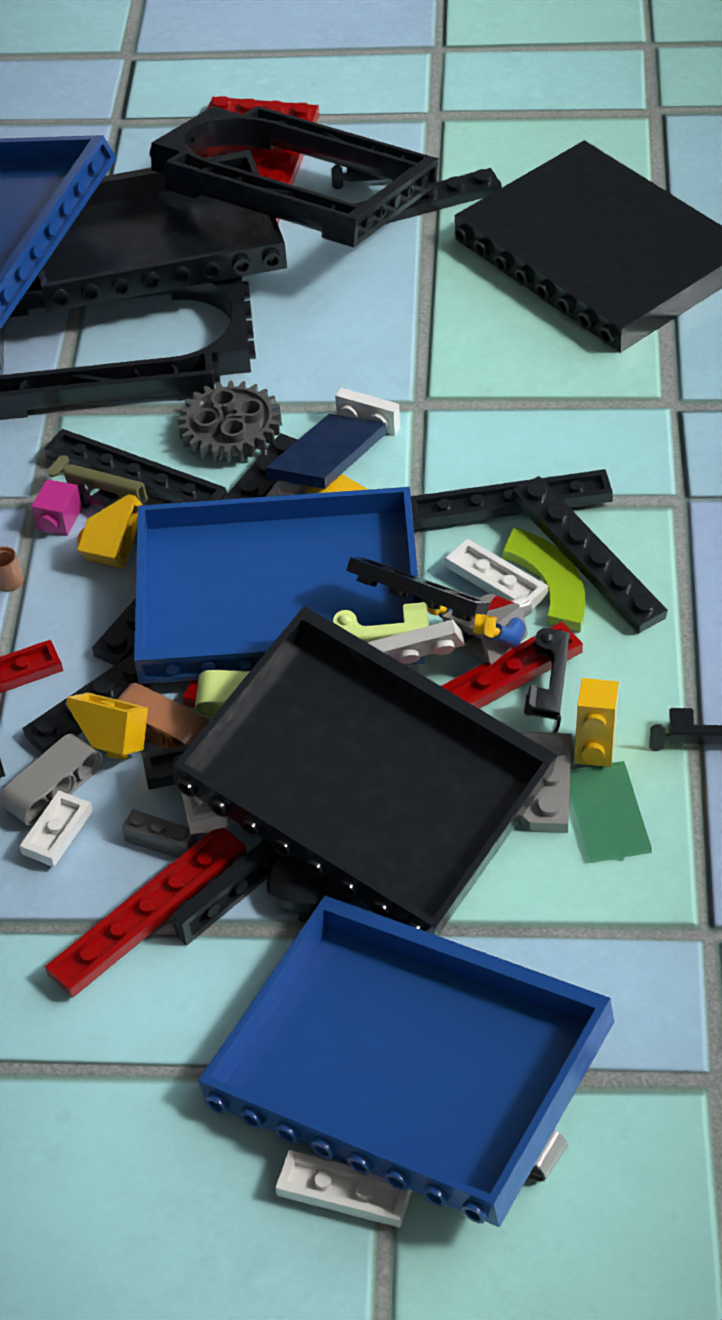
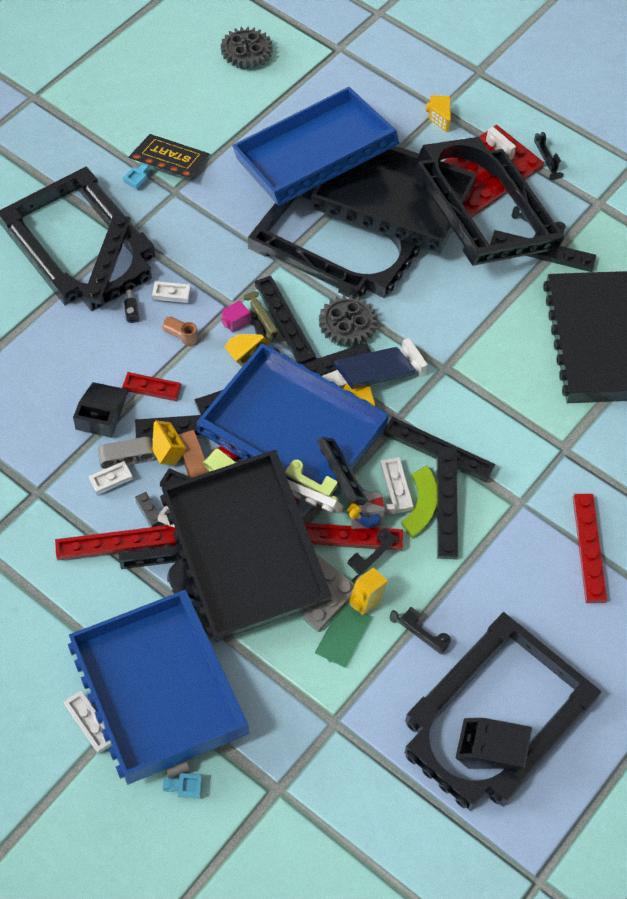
camera: 30 degrees right, 10 degrees up
none -> medium azure plate [163,773,202,799]
none -> yellow slope [426,95,451,132]
none -> white plate [486,127,516,160]
none -> black piece [534,132,564,180]

